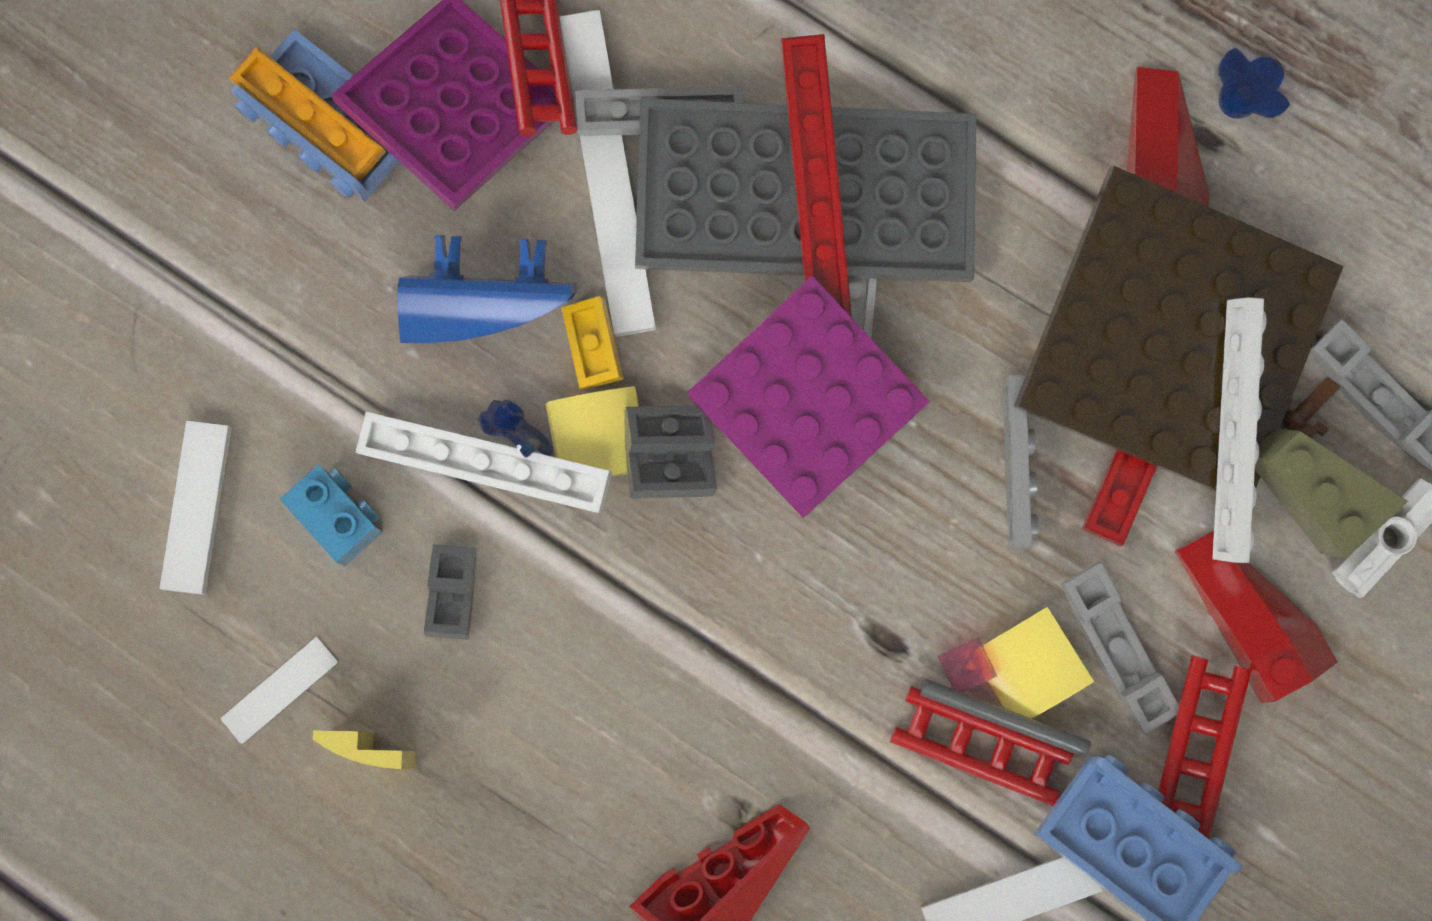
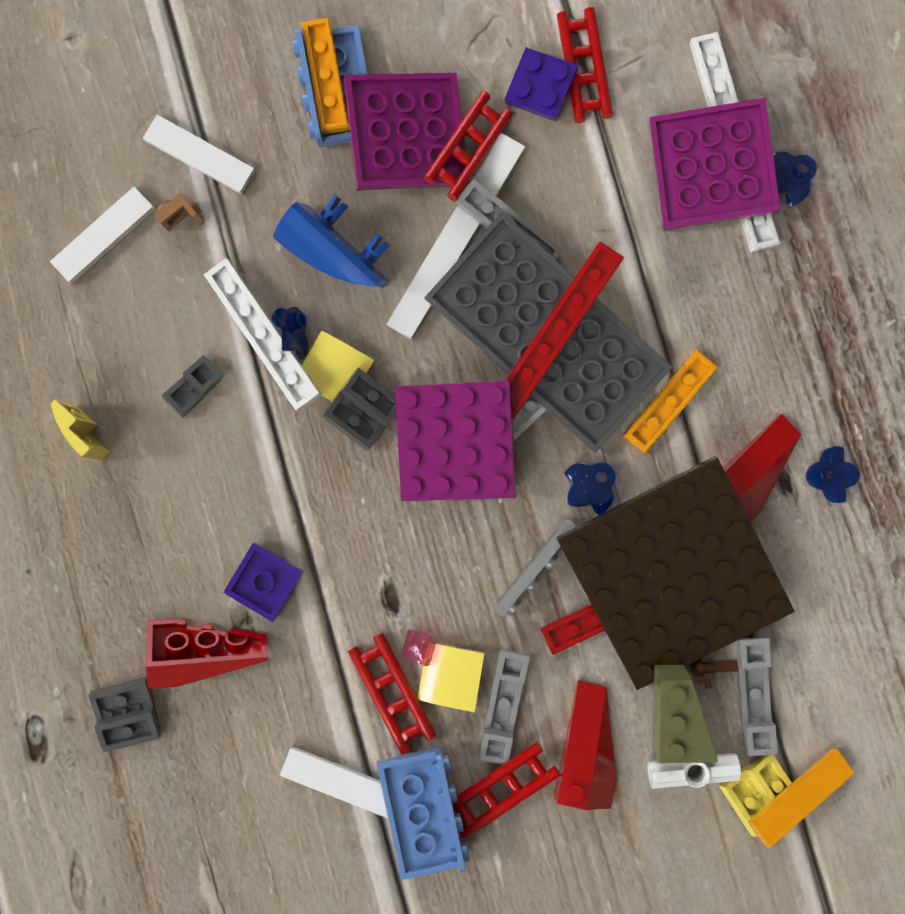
camera: 40 degrees right, 5 degrees up
white sticker [220,636,338,745] -> none
dark azure brick [280,464,383,566] -> none
yellow plate [561,296,624,390] -> none
dark grey bar [920,679,1091,757] -> none
white plate [1212,298,1267,563] -> none
none -> white tile [143,115,256,195]
none -> medium nougat bracket [153,194,204,231]
none -> dark purple plate [223,542,304,622]
none -> clear blue plate [564,462,616,515]
none -> light orange tile [623,349,718,454]

